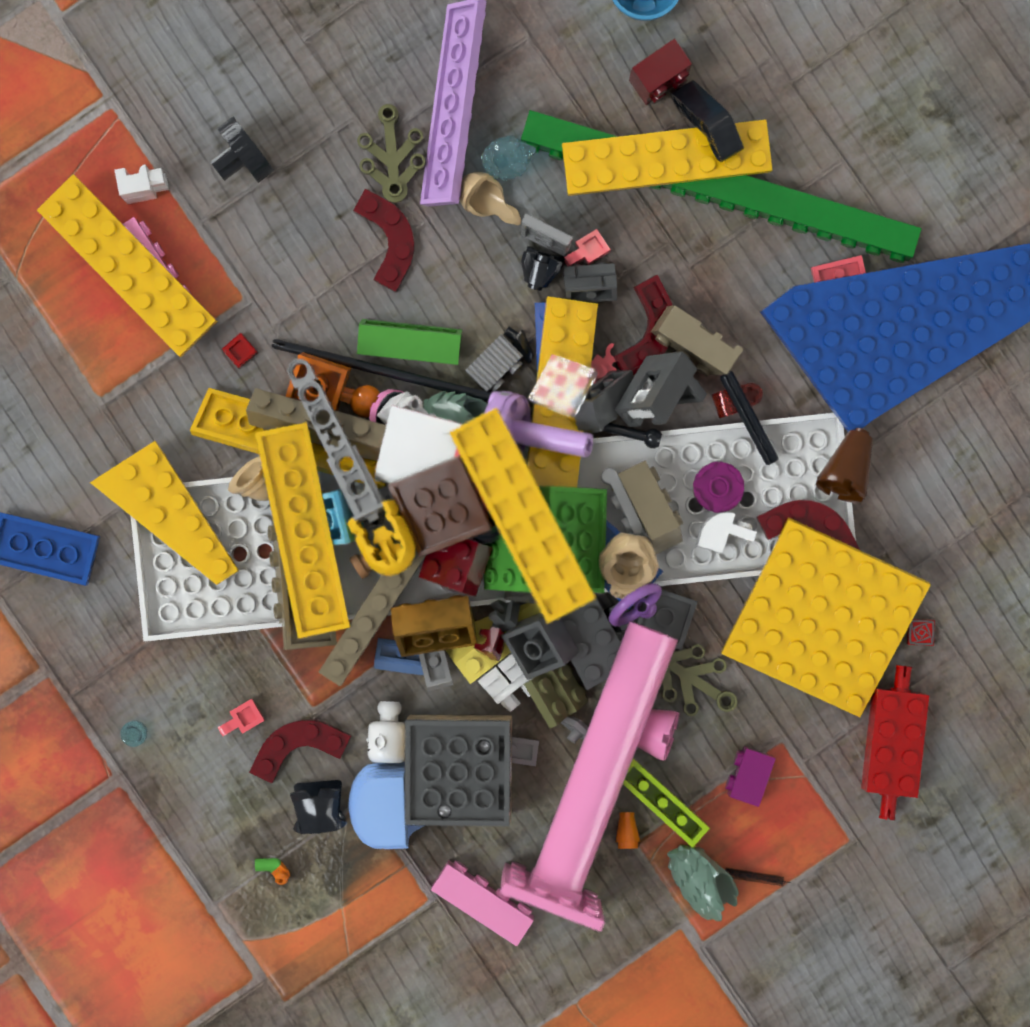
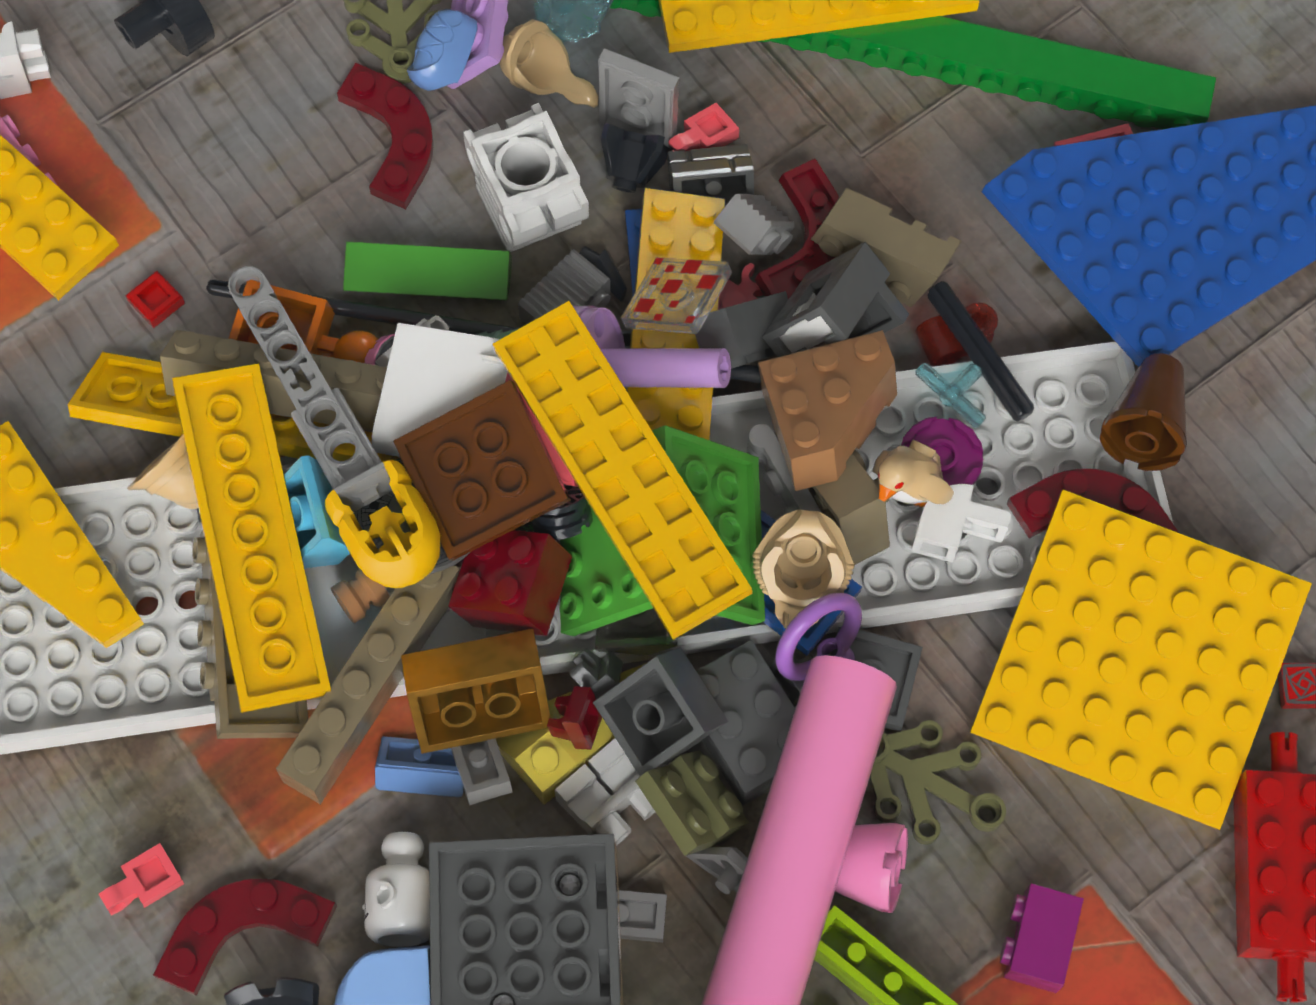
camera: 10 degrees left, 20 degrees down
none -> medium blue piece [407,9,477,91]
none -> white piece [463,103,589,252]
none -> light grey brick [714,194,795,255]
none -> medium nougat brick [758,330,897,491]
none -> tan animal [872,439,954,508]
none -> clear light blue piece [915,362,986,428]

